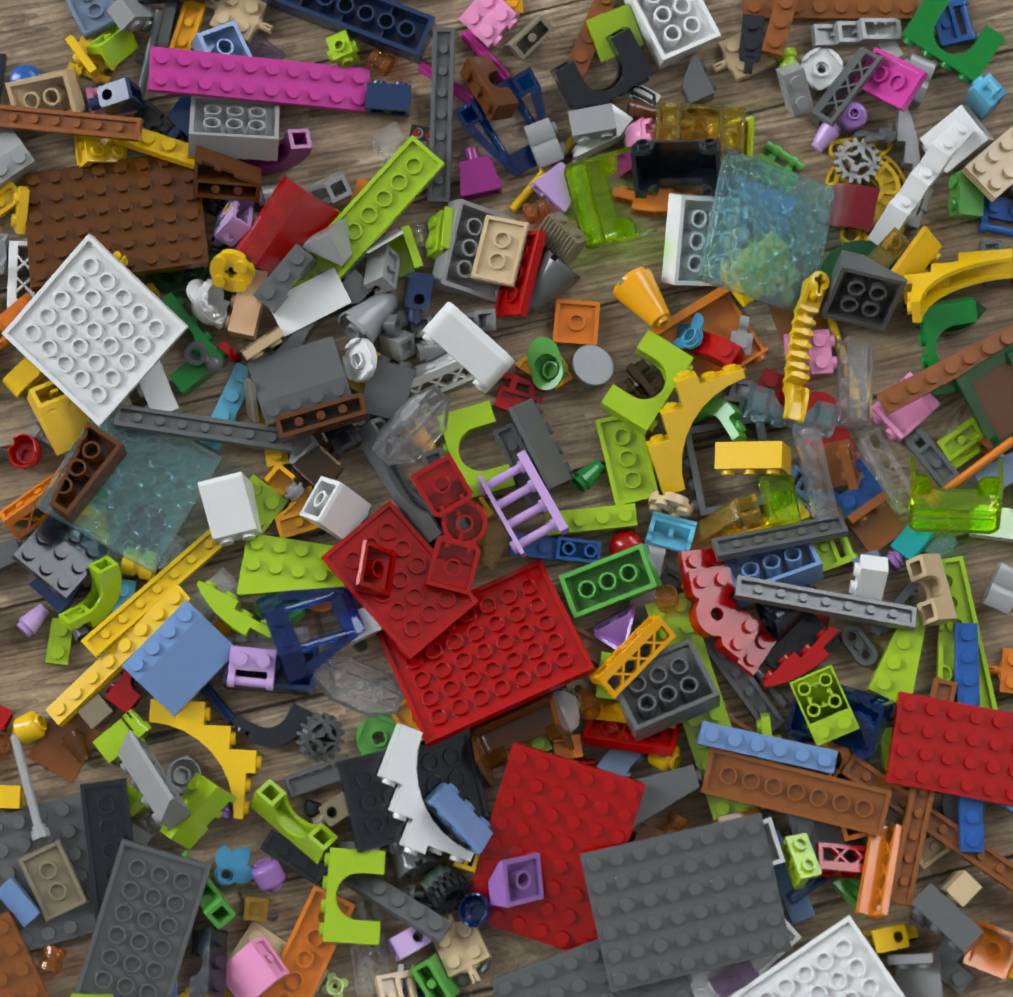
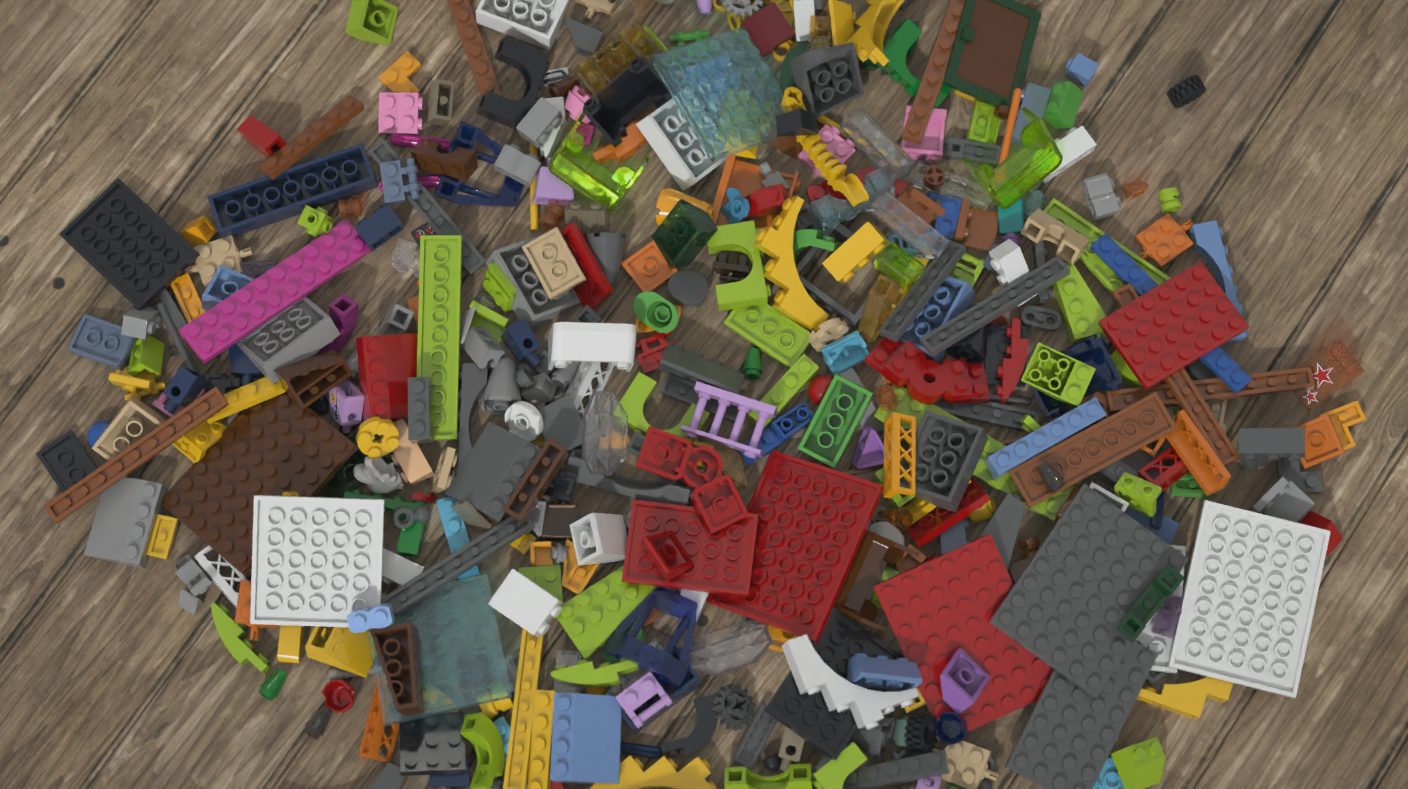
camera: 40 degrees left, 5 degrees down
yellow plate [11,186,30,234] -> none
white sticker [273,268,352,337] -> none
light grey slope [303,217,352,266] -> none
bright green plate [356,715,396,755] -> none
magenta torso [459,147,502,201] -> none
lime slope [586,4,644,62] -> none
dark grey slope [660,561,683,595] -> none
yellow torso [861,924,918,954] -> none
tan brick [937,870,982,907] -> none
none -> light blue brick [347,603,395,633]
none -> sand blue plate [380,158,421,204]
none -> clear green slope [652,199,718,269]
none -> black slope [775,108,818,137]
none -> copper wheel [924,165,945,190]
none -> clear smoke cone [1036,460,1065,493]
none -> dark green slope [1116,564,1185,643]

